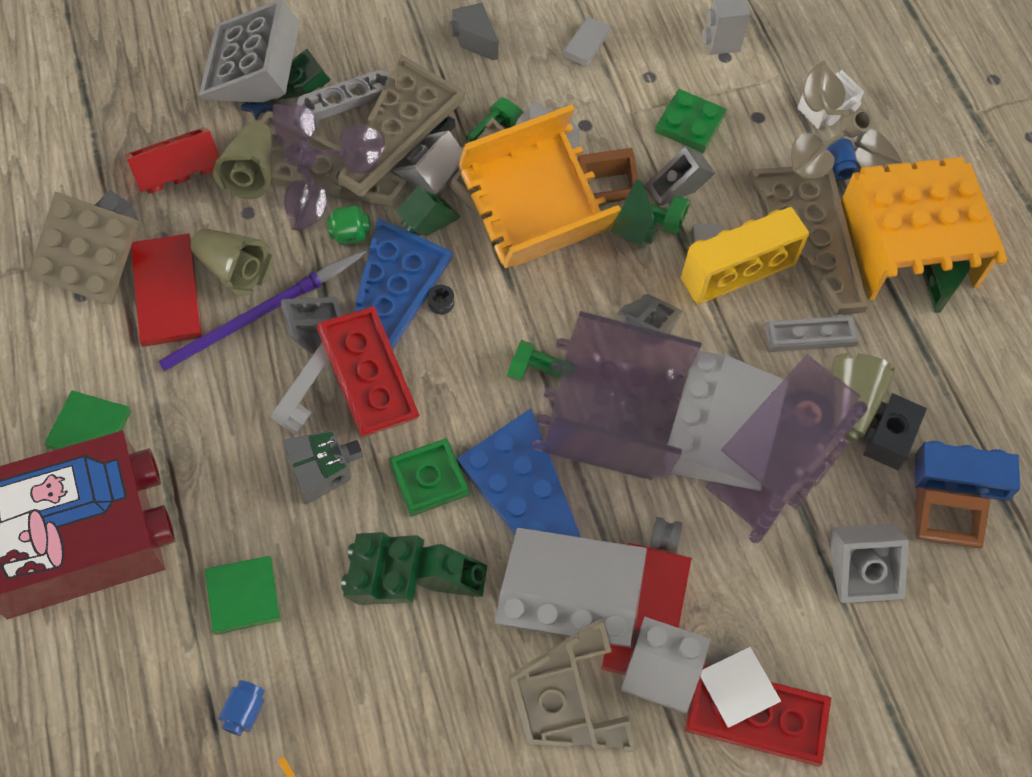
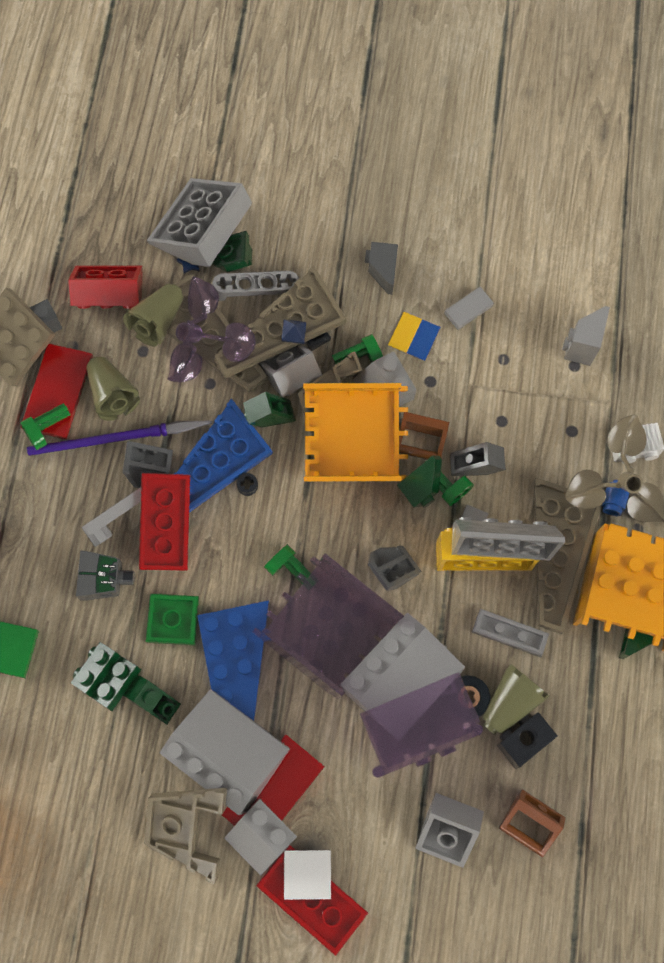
camera: 25 degrees right, 10 degrees up
green head [327,205,371,245] -> none
dark grey wheel [650,517,682,553] -> none
green plate [655,88,727,153] -> none
blue brick [915,441,1020,501] -> none
none -> green piece [20,403,70,451]
none -> dark blue slope [282,319,306,344]
none -> sticker [388,312,441,361]
none -> light grey slope [452,517,565,561]

